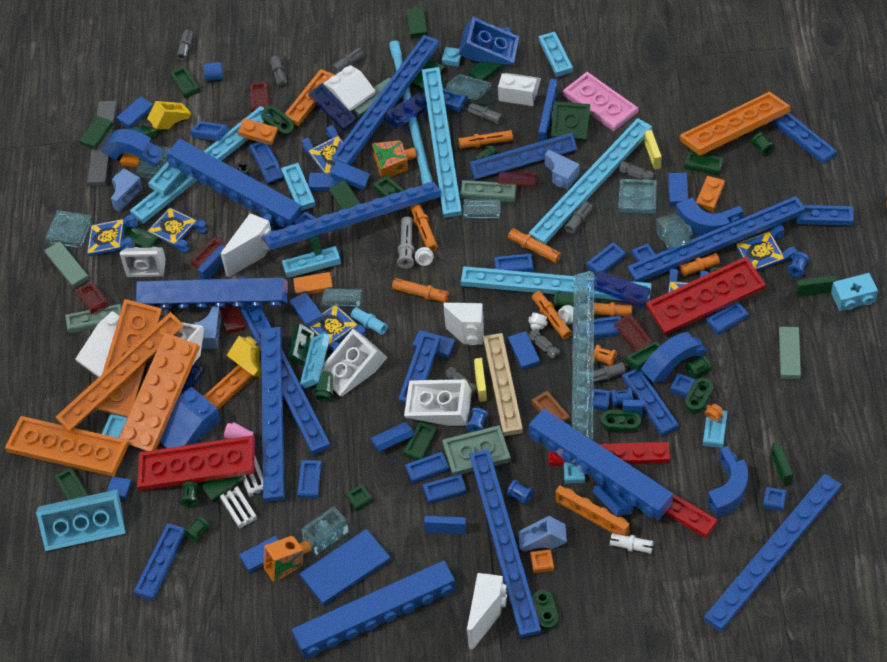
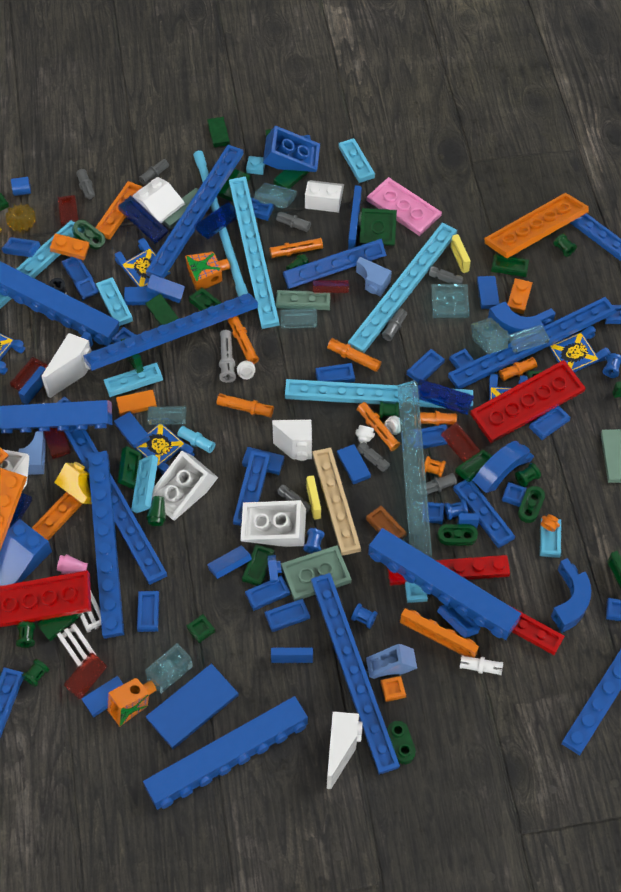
camera: 10 degrees left, 5 degrees up
none -> clear yellow gear [5,203,36,233]
none -> clear red tile [64,653,108,699]
none -> blue plate [268,555,282,581]
none -> clear light blue tile [507,325,549,353]

